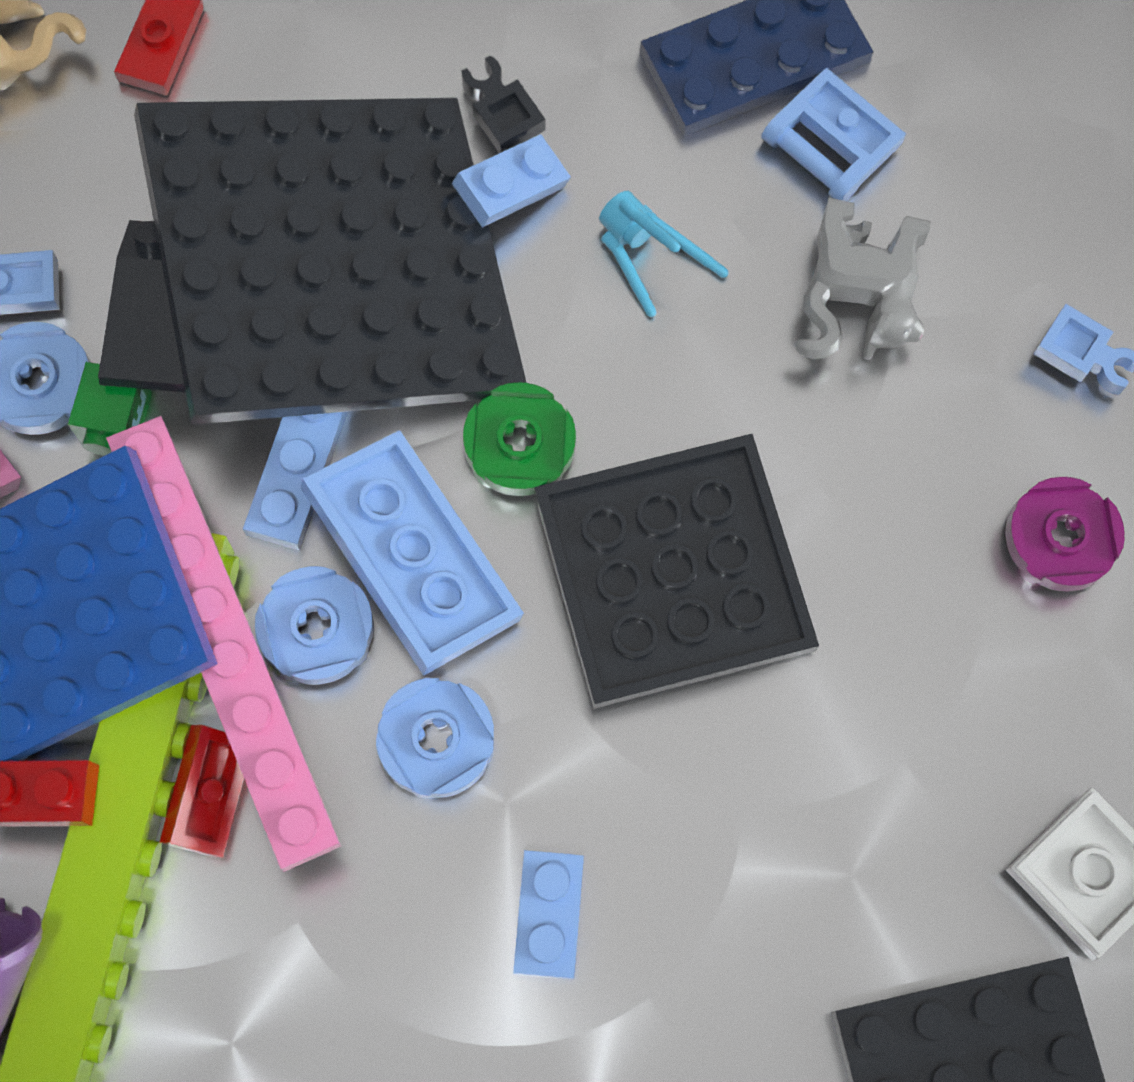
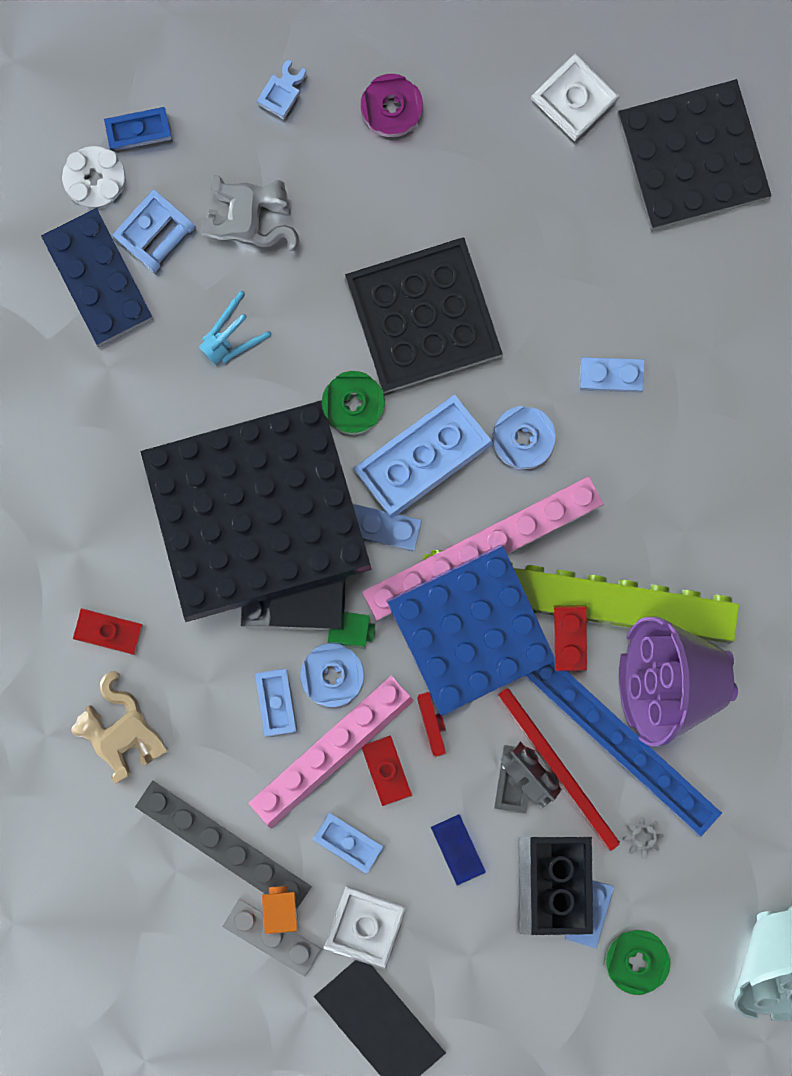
camera: 90 degrees left, 10 degrees up
red plate [159,725,244,858] -> none
light blue plate [255,566,374,685] -> none
light blue plate [452,134,571,228] -> none
black plate [461,56,546,153] -> none
none -> white plate [62,146,126,210]
none -> blue plate [104,107,172,151]

